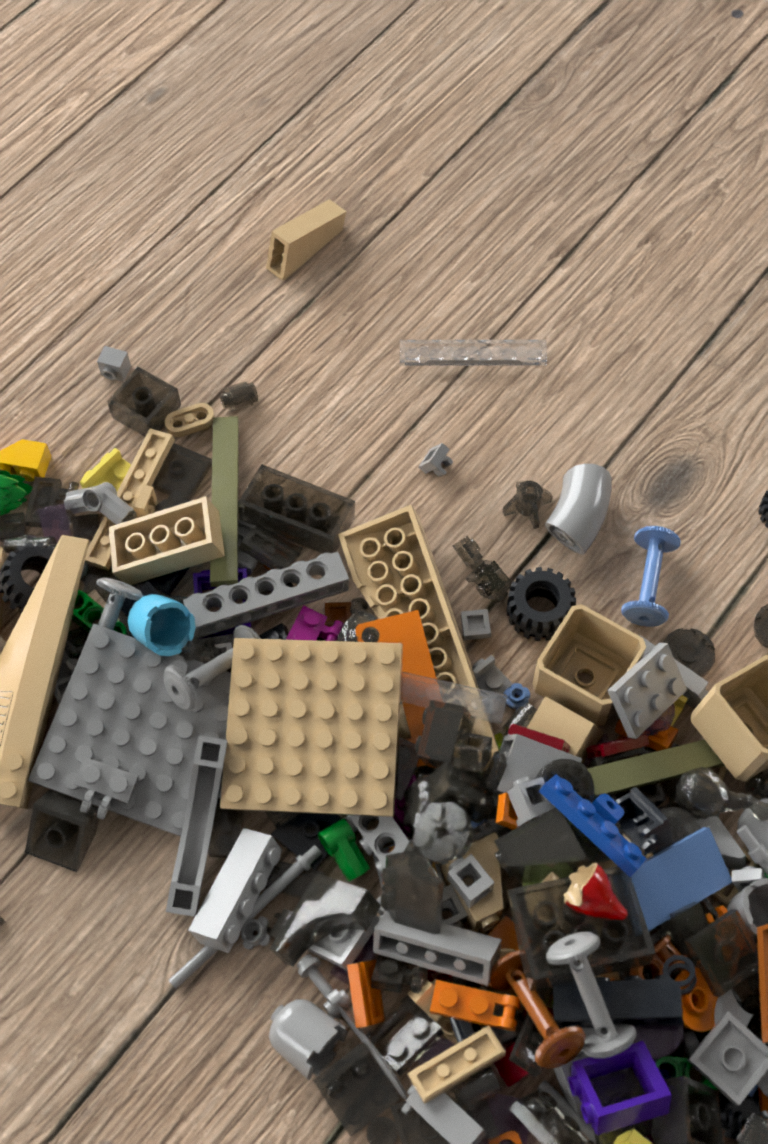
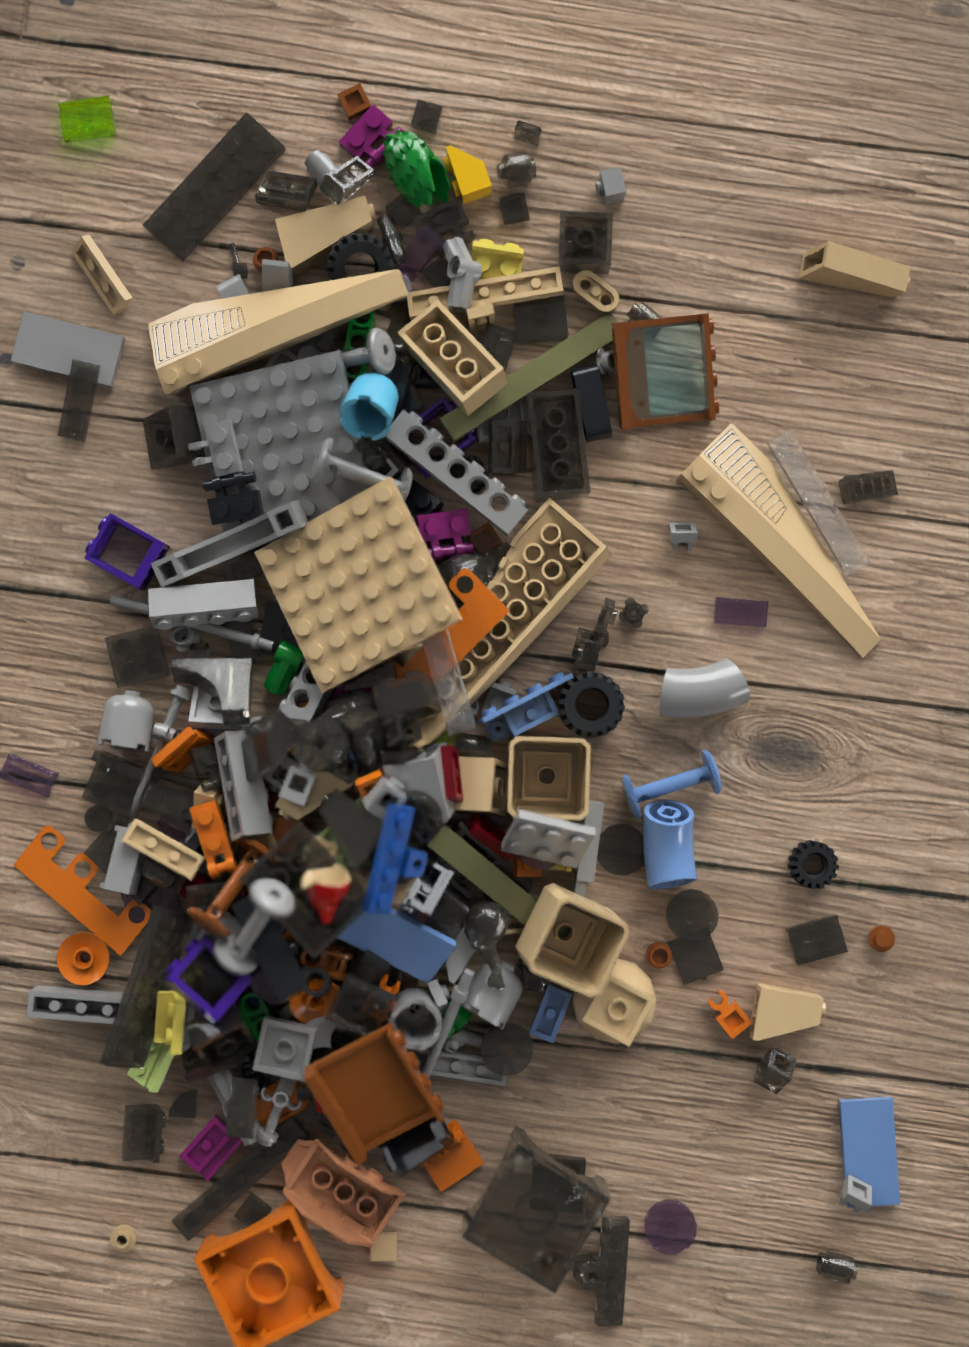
camera: 55 degrees right, 25 degrees up
light grey plate [461,609,491,640] -> none
clear smoke brick [502,480,553,529] -> none
none -> dark purple window [84,513,170,591]
none -> clear smoke plate [105,626,170,688]
none -> black plate [203,471,264,525]
none -> medium blue bracket [476,672,574,737]
none -> clear smoke head [496,151,536,188]
none -> clear smoke tile [499,192,530,225]
none -> clear smoke tile [514,120,542,147]
none -> black beam [571,364,613,442]
none -> light grey plate [596,349,615,377]
none -> clear light blue panel [611,313,719,430]
none -> clear smoke plate [618,598,649,628]
none -> medium blue brick [643,799,698,890]
none -> tan wedge [677,423,881,658]
none -> clear purple tile [713,597,768,628]
none -> clear smoke slope [838,470,898,505]

